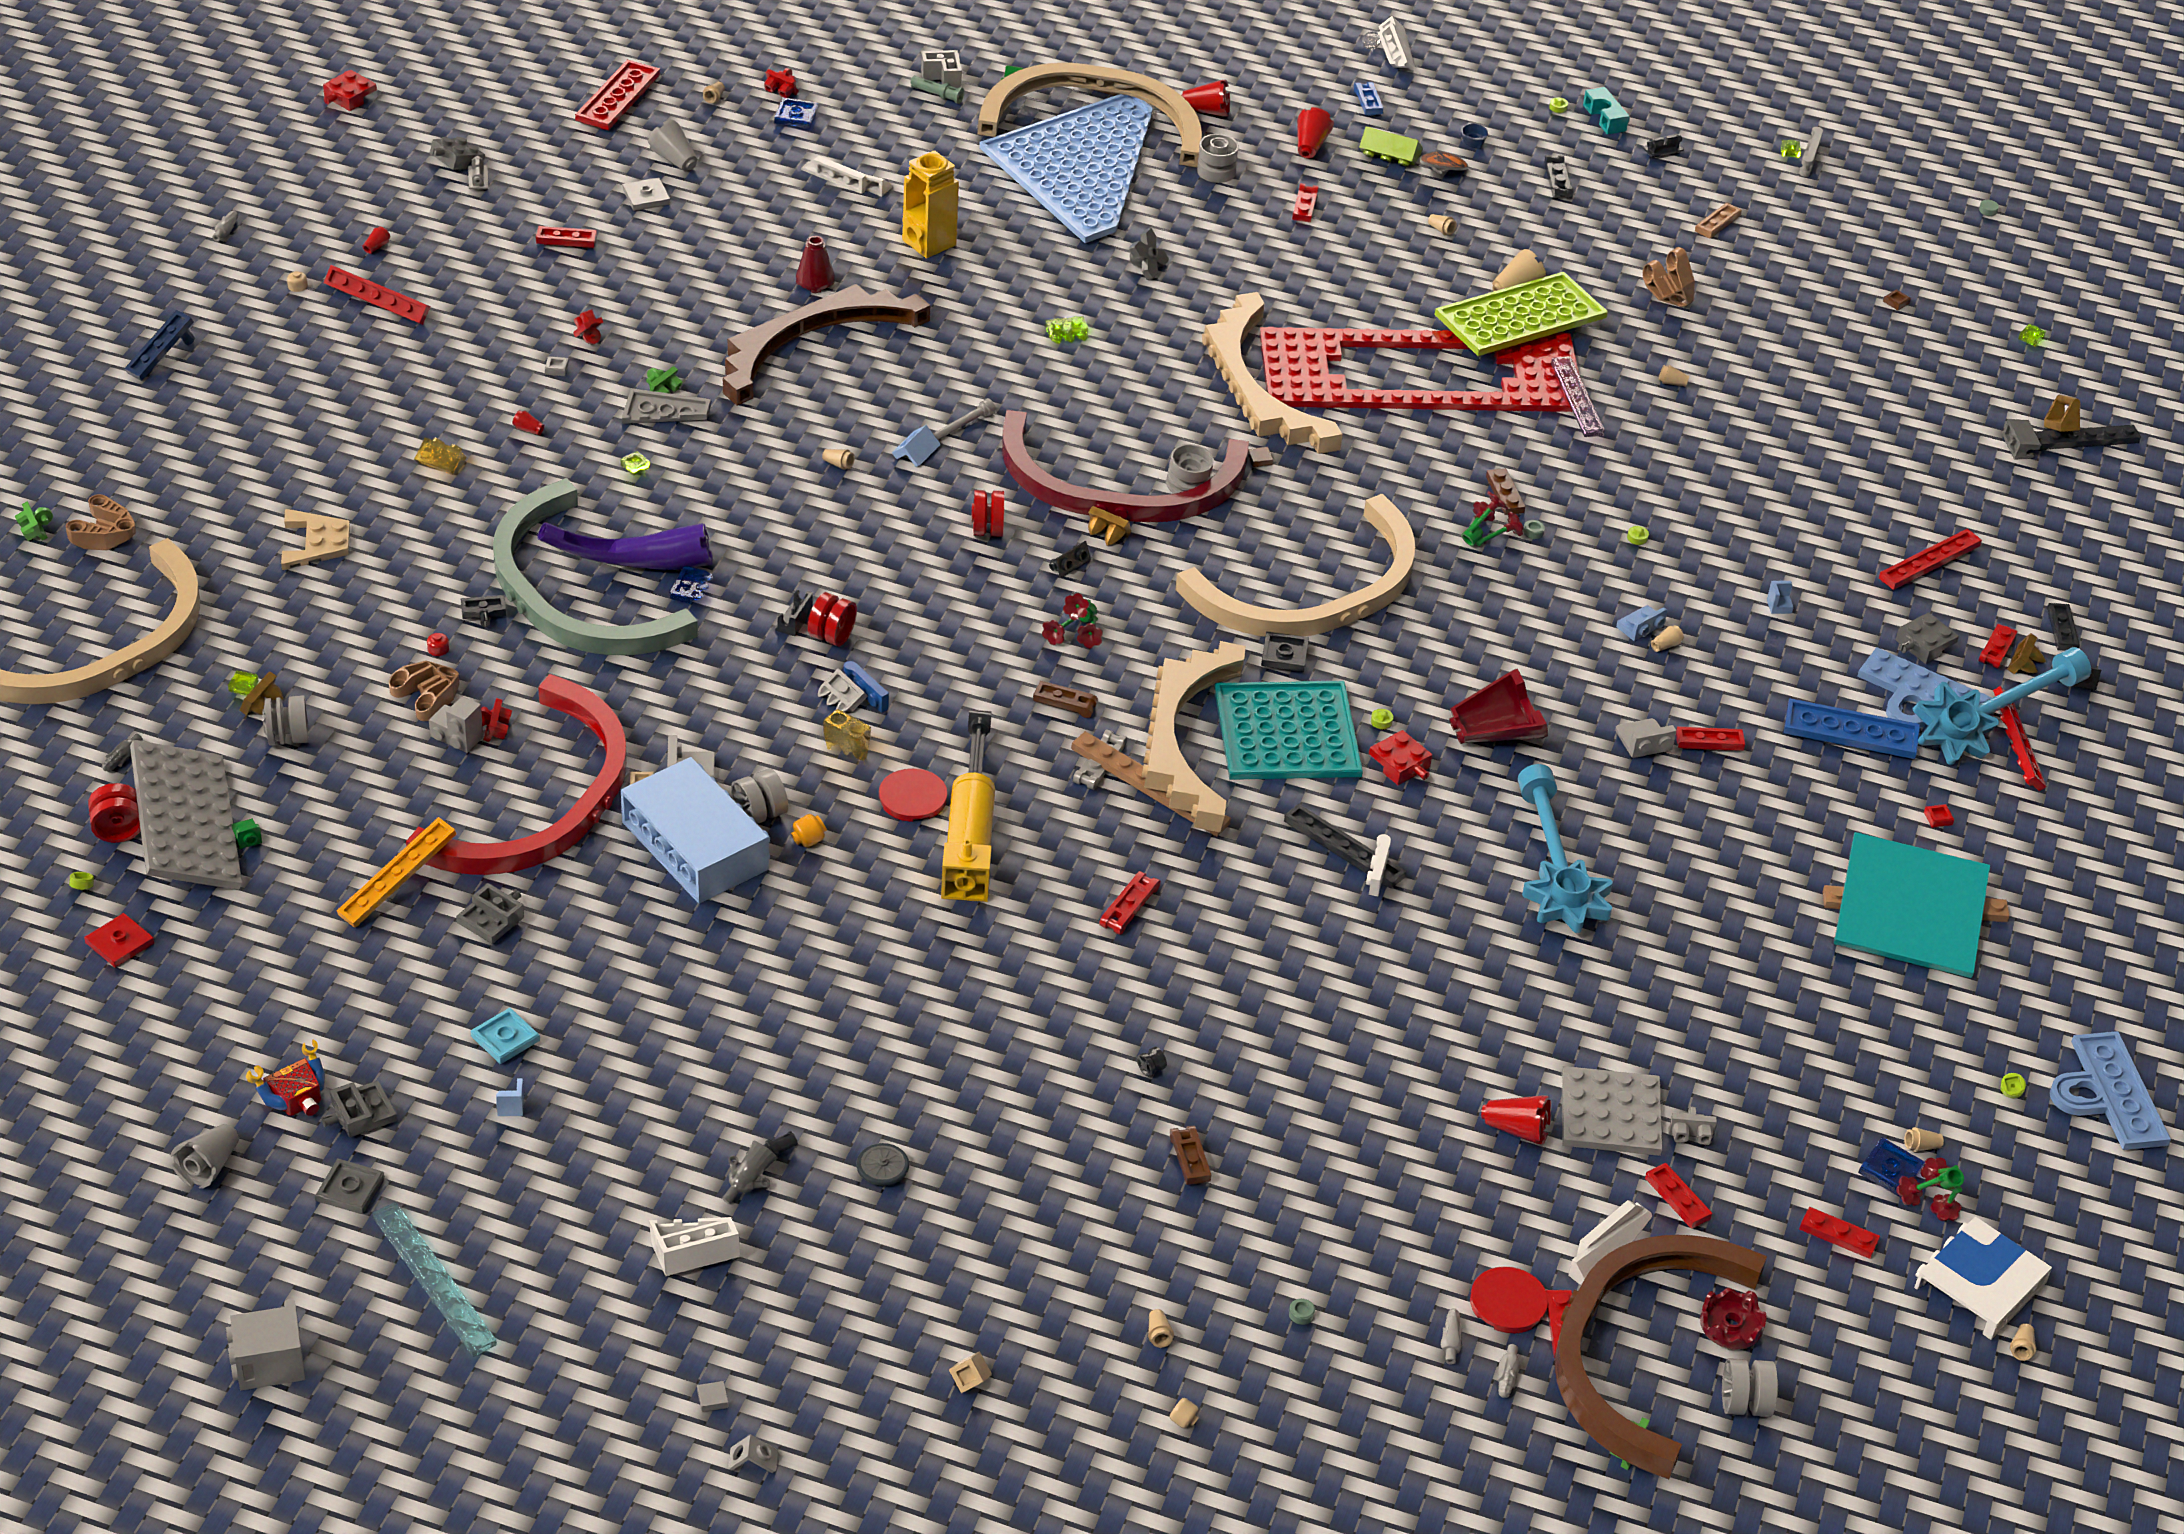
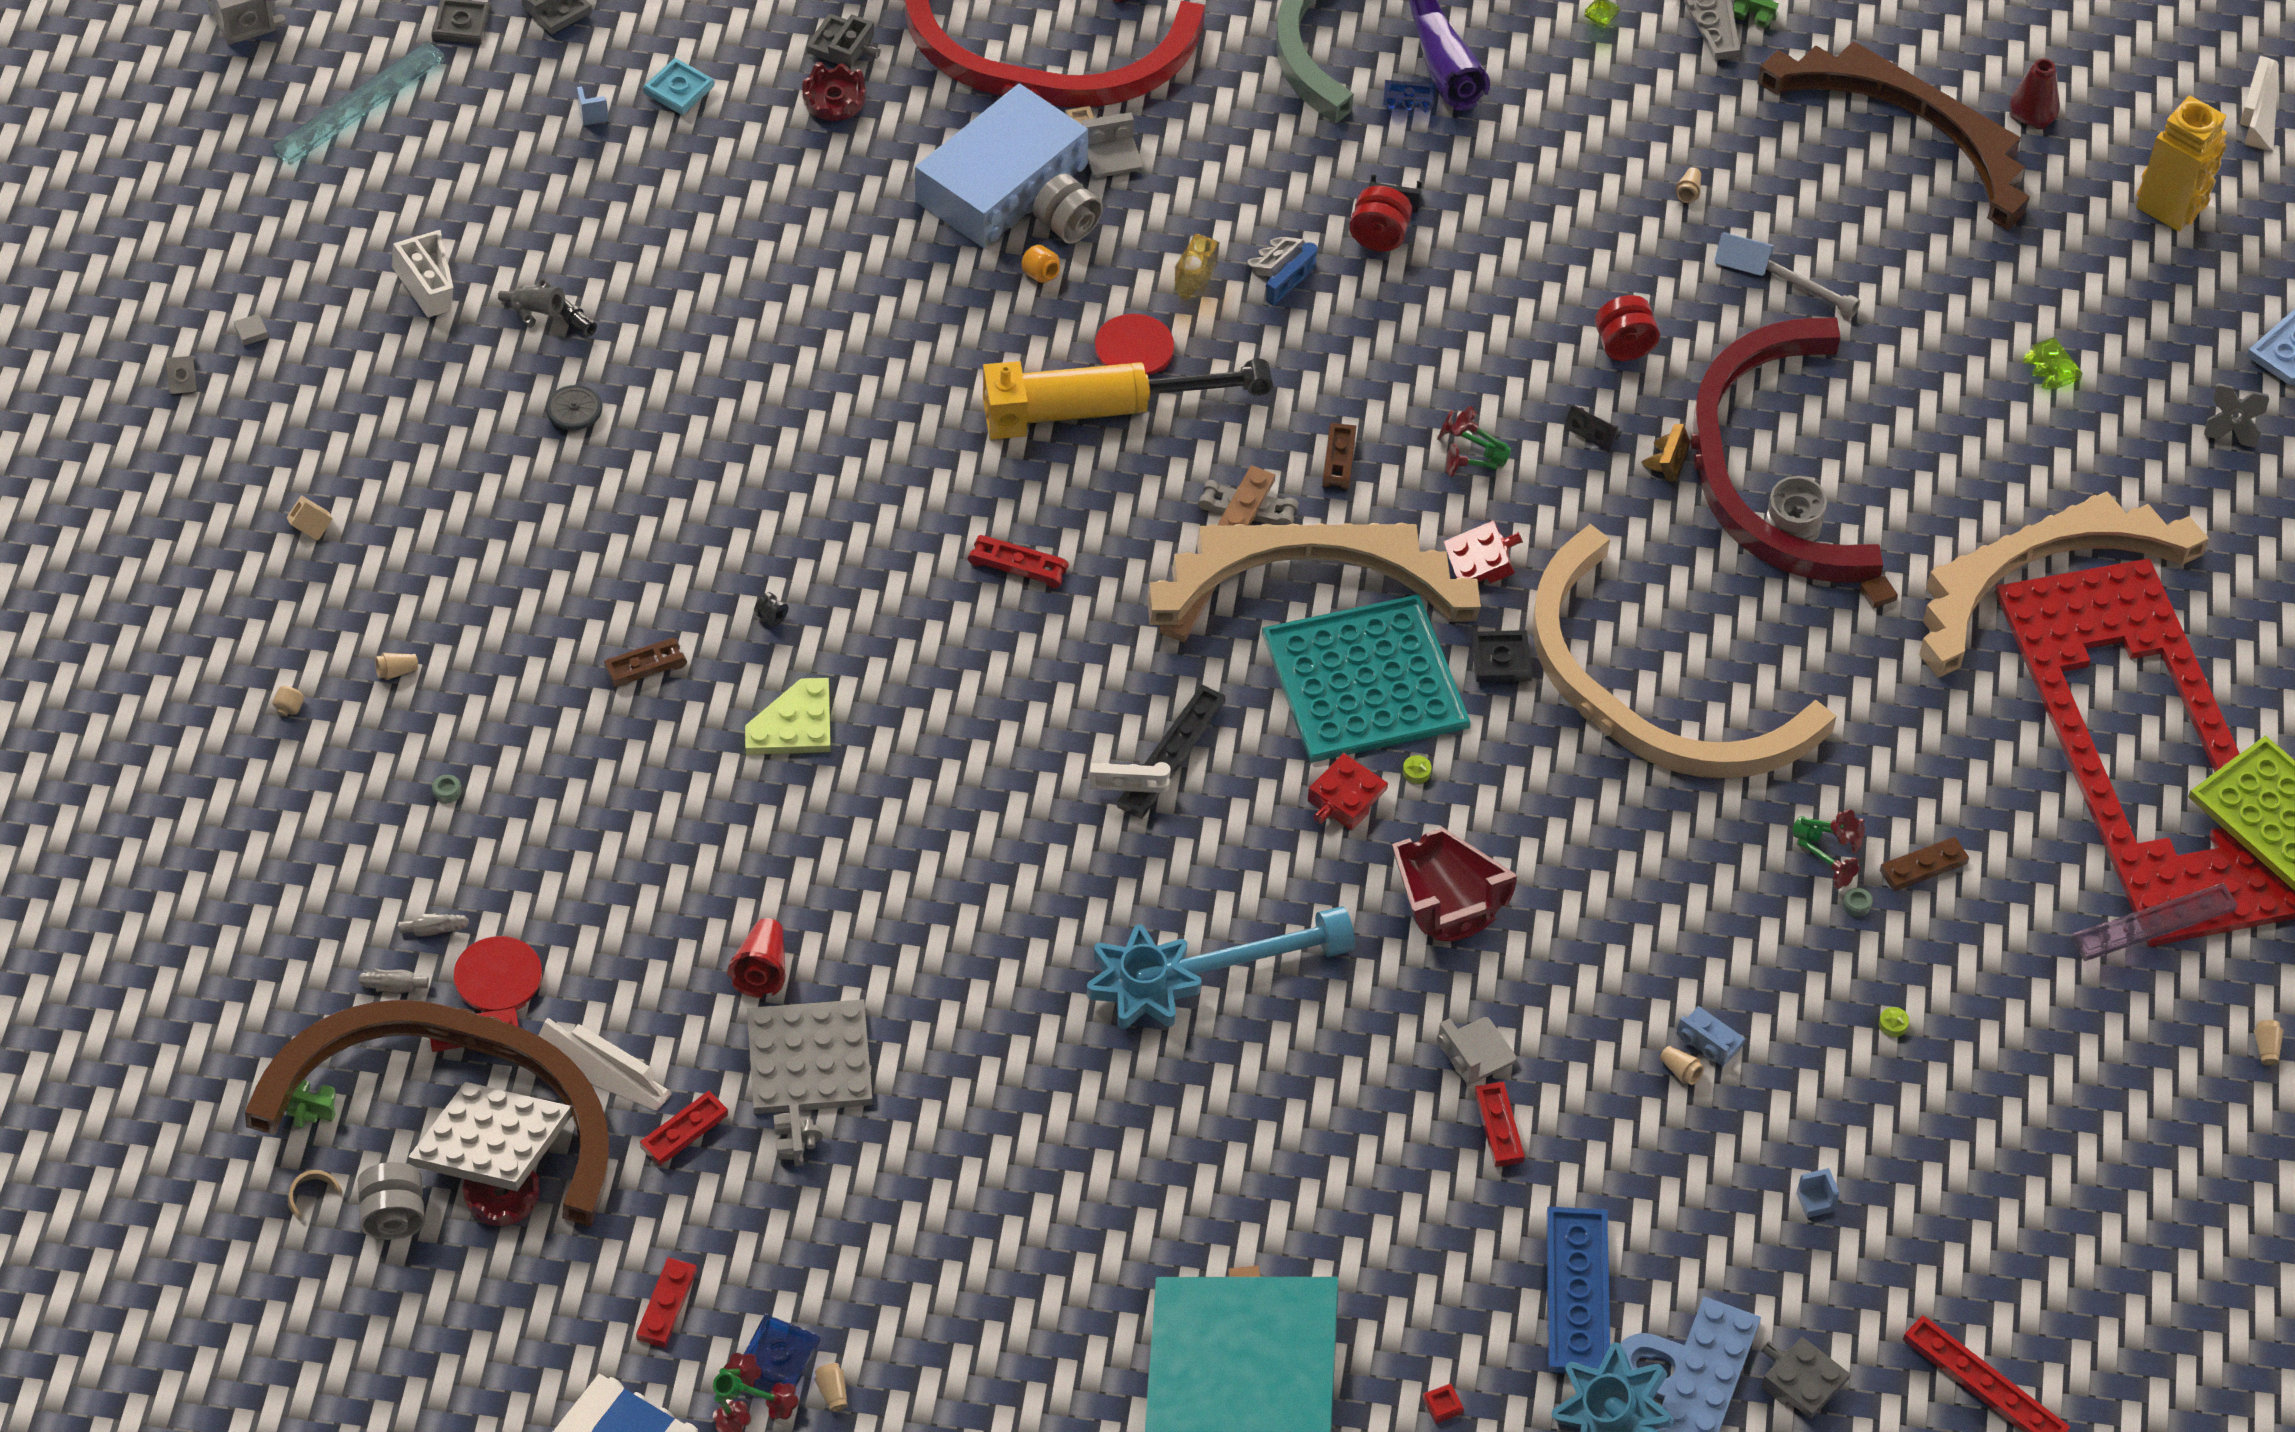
camera: 80 degrees right, 10 degrees up
none -> tan helmet [288,1170,343,1219]
none -> plate [408,1082,572,1191]
none -> yellowish green plate [745,678,831,755]
none -> dark red plate [802,62,866,121]
none -> plate [1444,520,1523,584]

